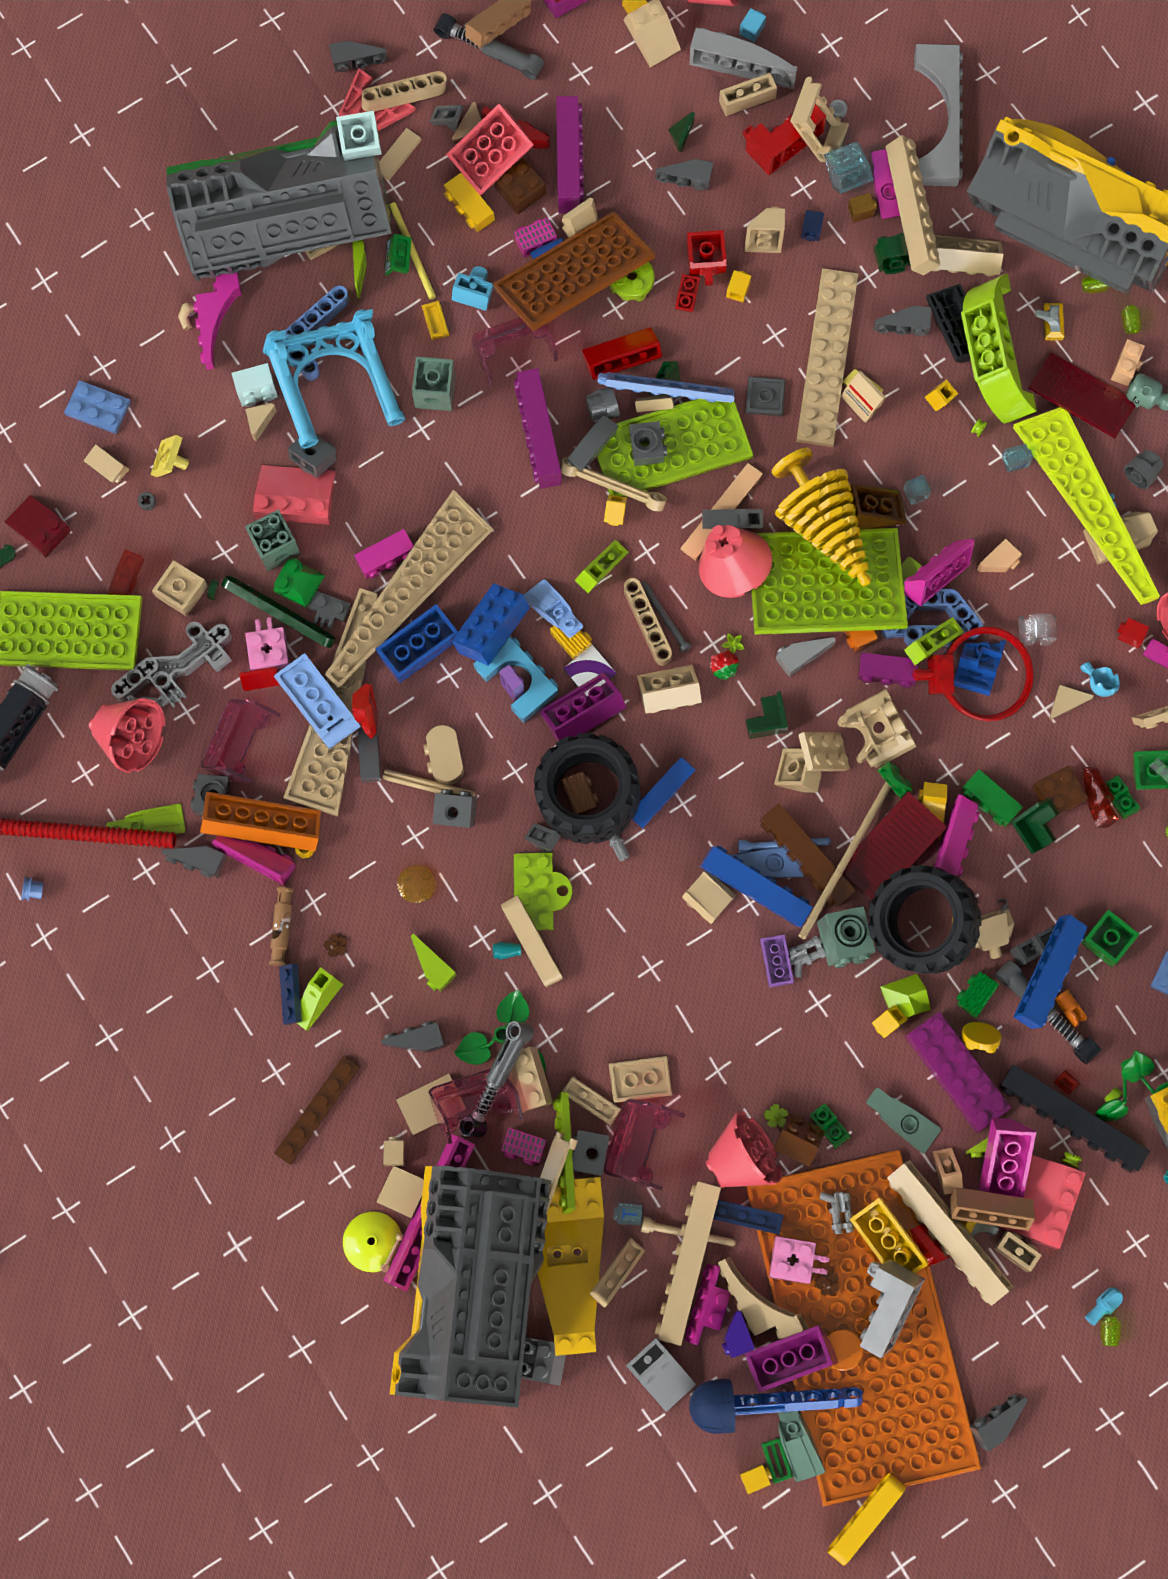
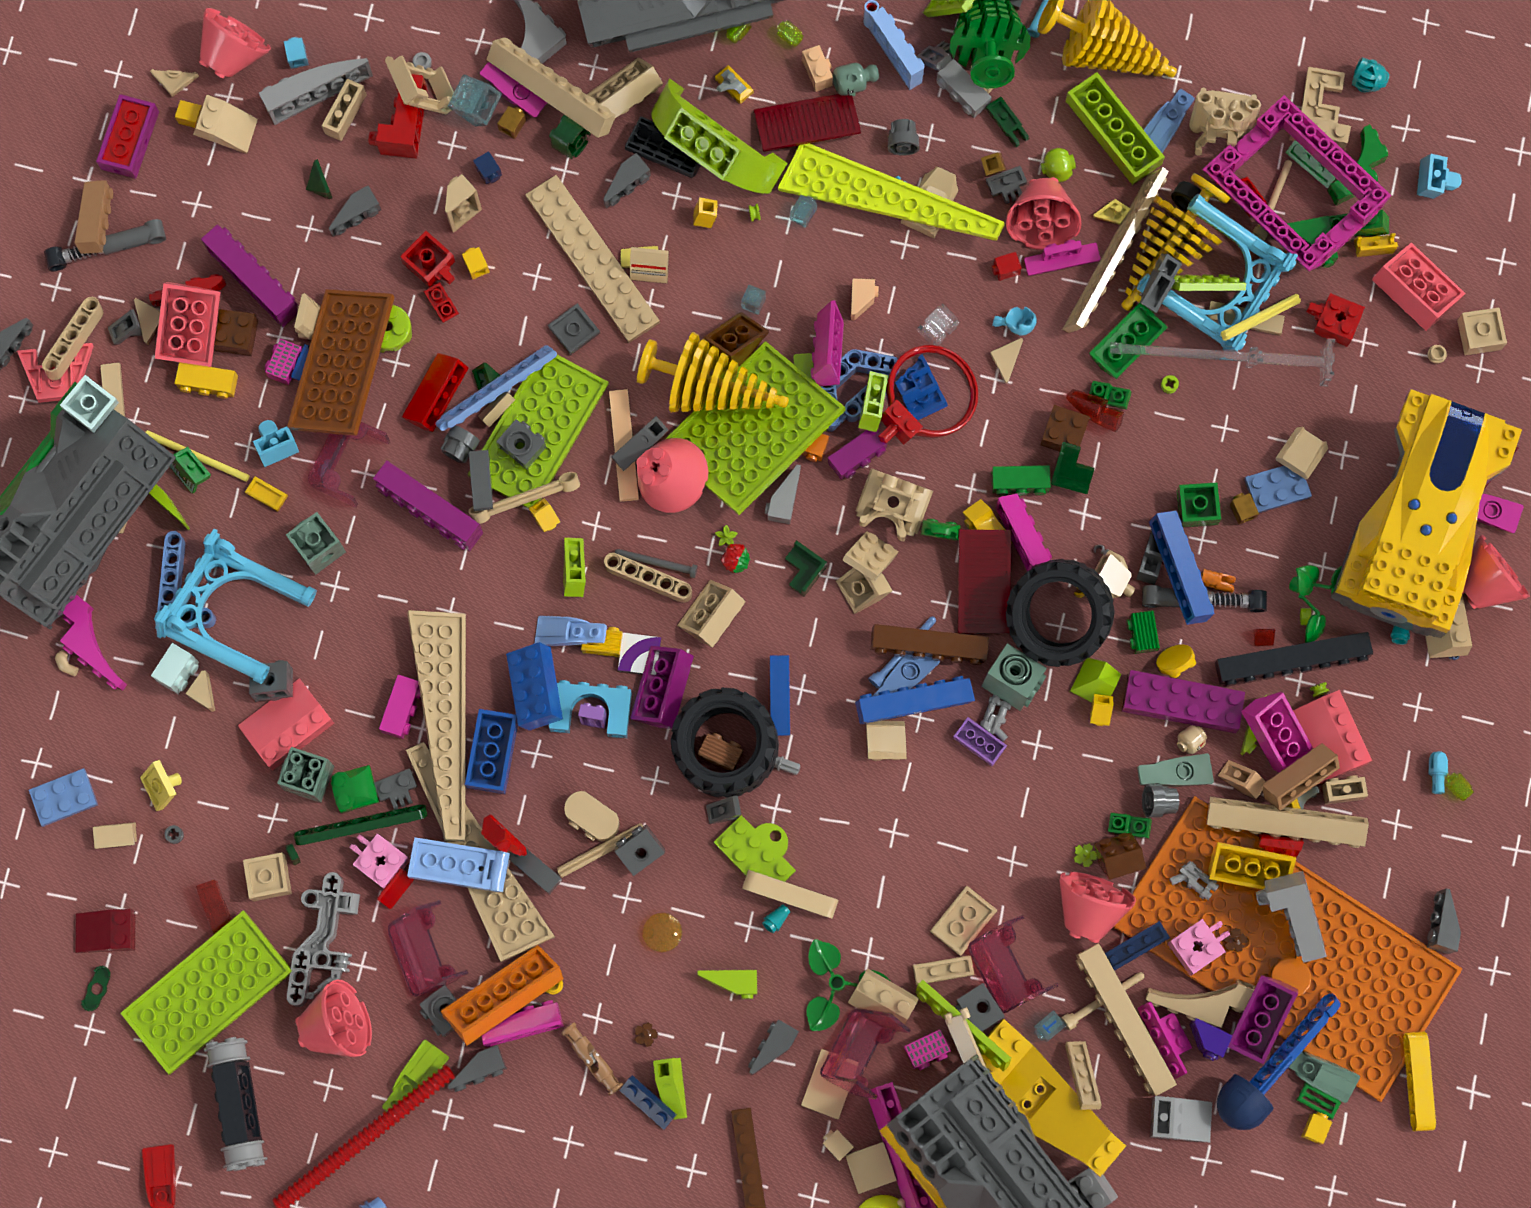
camera: 45 degrees left, 0 degrees up
piece [459,1021,534,1138] -> none
tan piece [798,782,891,939] -> none
none -> dark grey piece [1142,784,1179,818]
none -> tan head [1177,725,1207,754]
none -> pearl gold brick [1230,493,1259,525]

